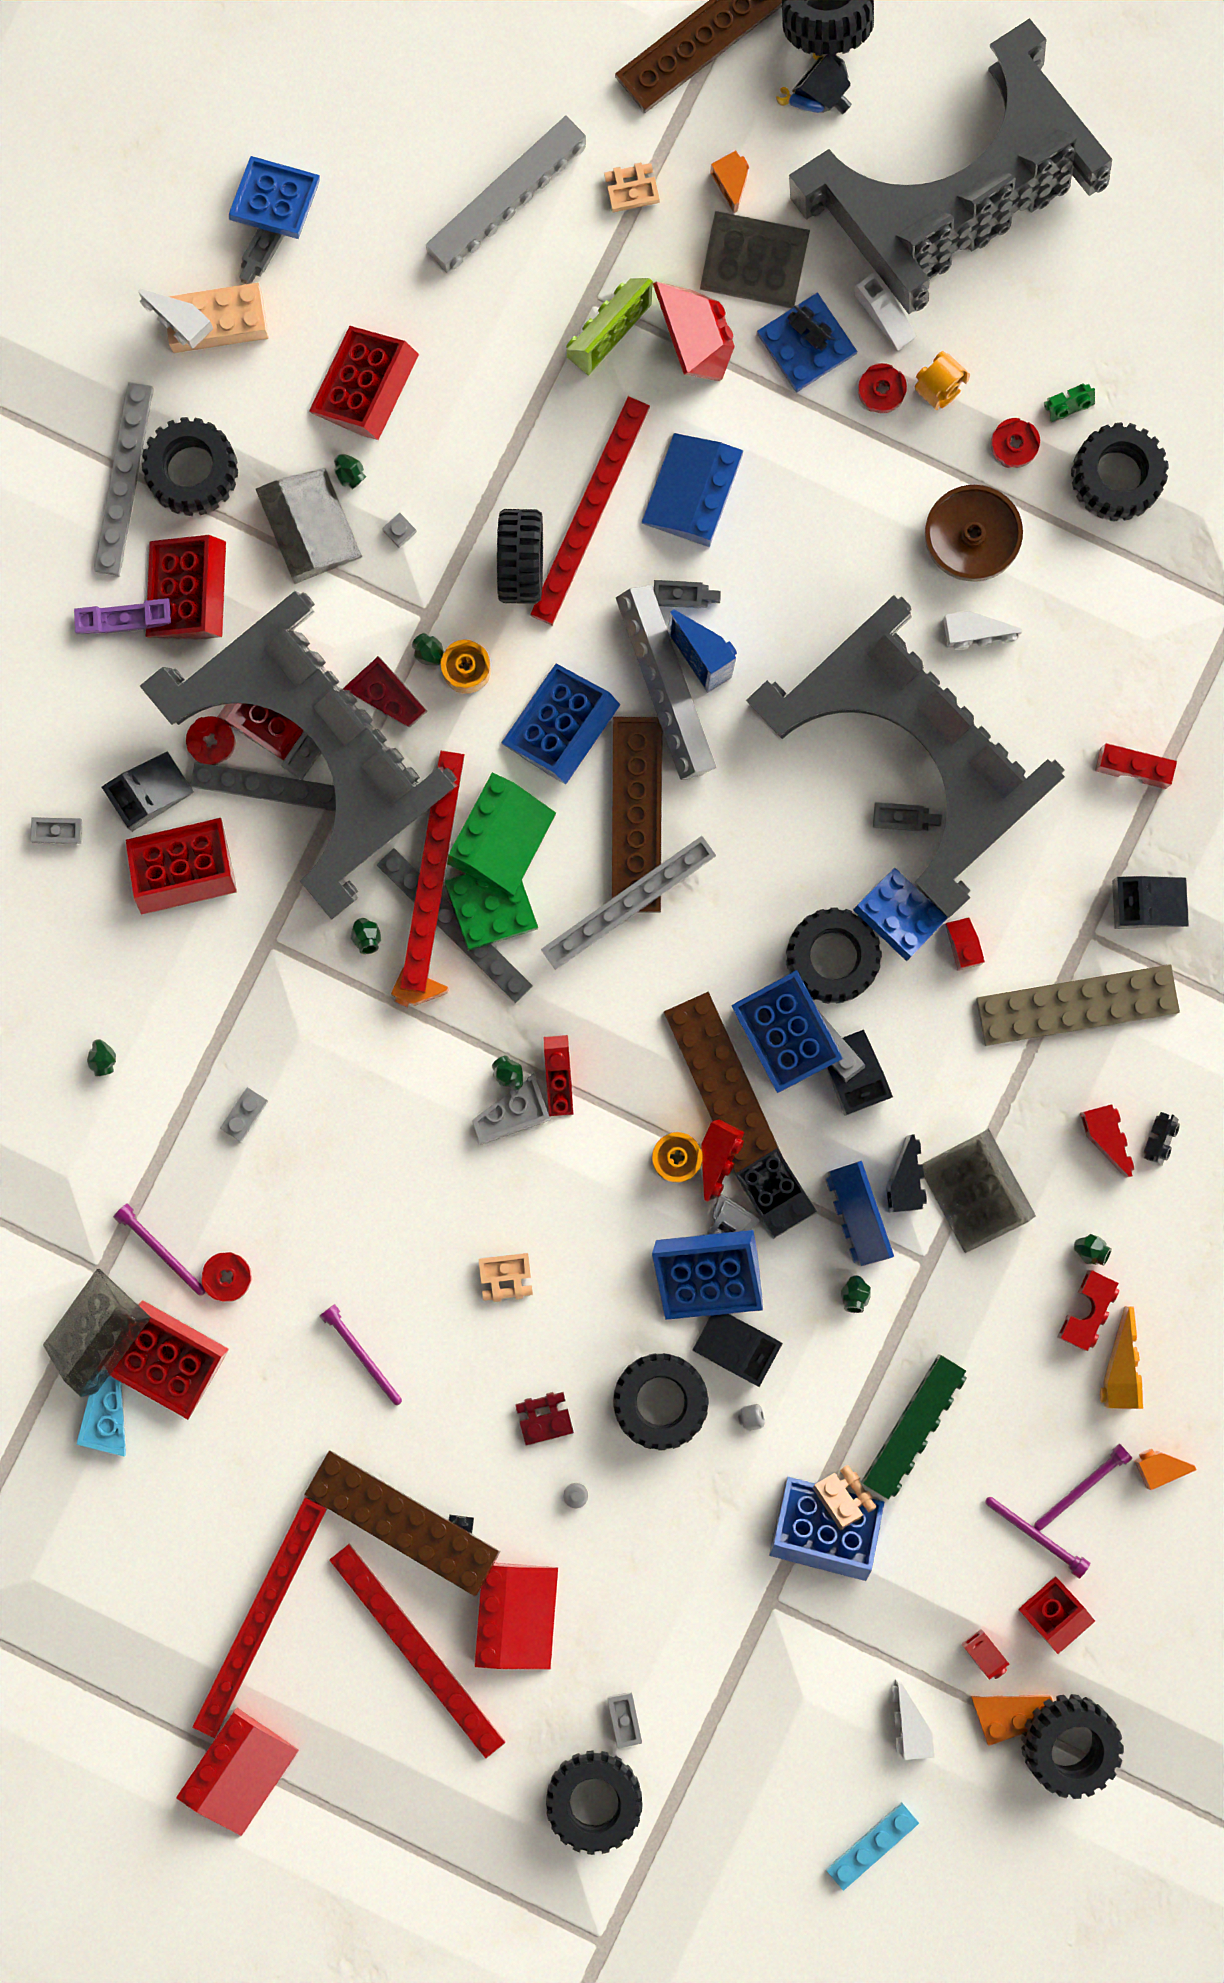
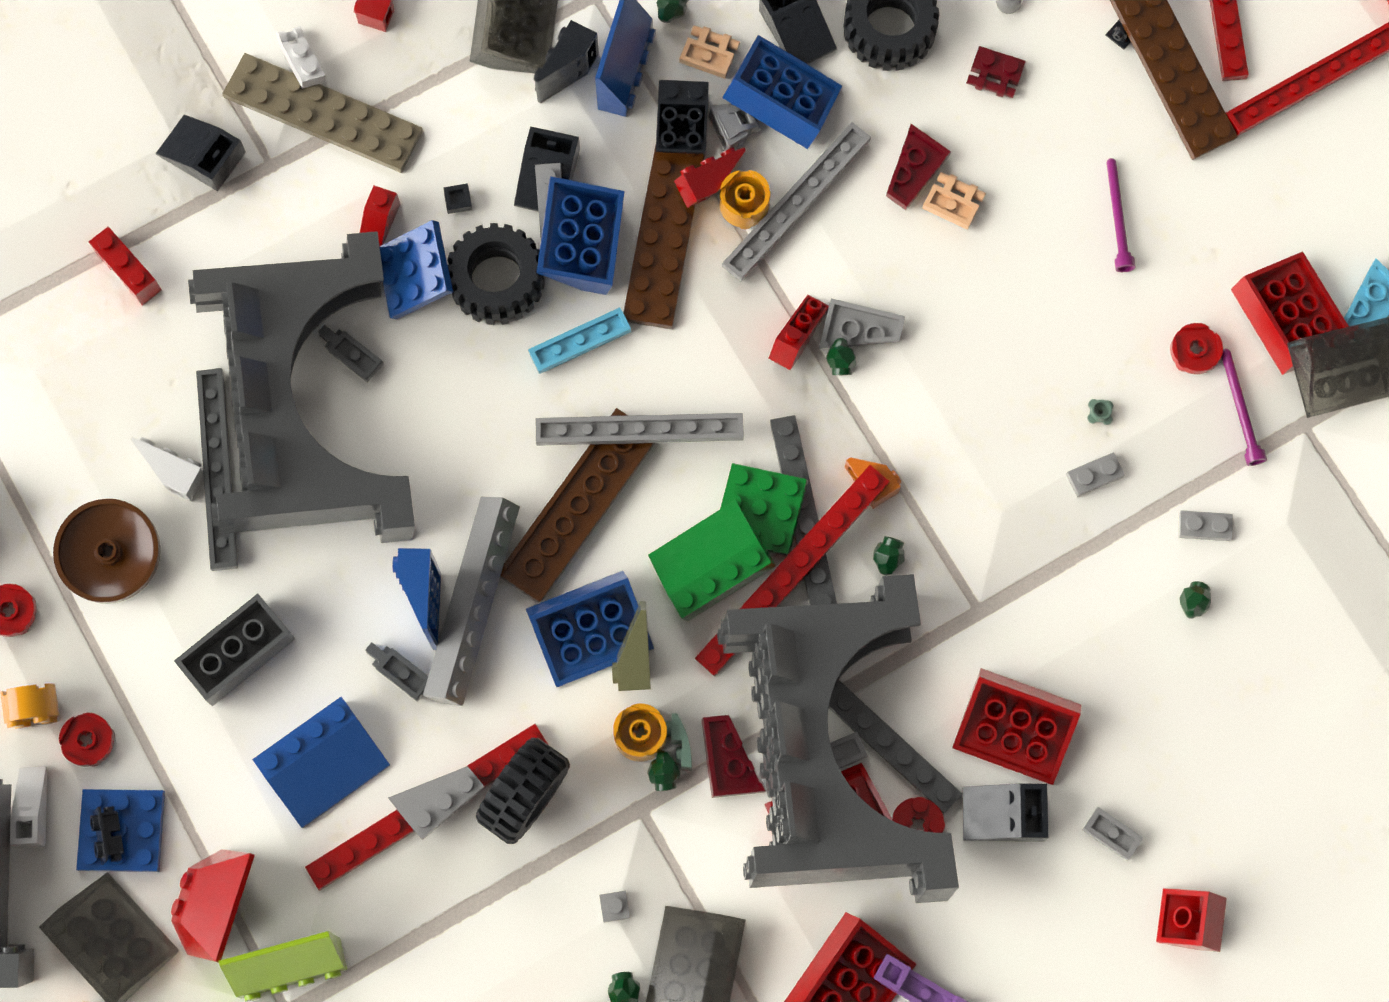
camera: 145 degrees left, 10 degrees down
none -> dark grey brick [174,593,295,706]
none -> dark grey plate [196,368,238,571]
none -> white plate [276,26,325,89]
none -> light grey wing [388,766,485,840]
none -> black plate [443,183,473,214]
none -> medium azure plate [528,307,631,374]
none -> olive slope [612,601,651,691]
none -> sand green slope [666,713,692,771]
none -> light nougat plate [679,25,740,79]
none -> light grey plate [722,122,871,282]
none -> dark red wing [886,124,951,210]
none -> sand green plate [1087,399,1114,425]
none -> light grey plate [1178,510,1233,541]

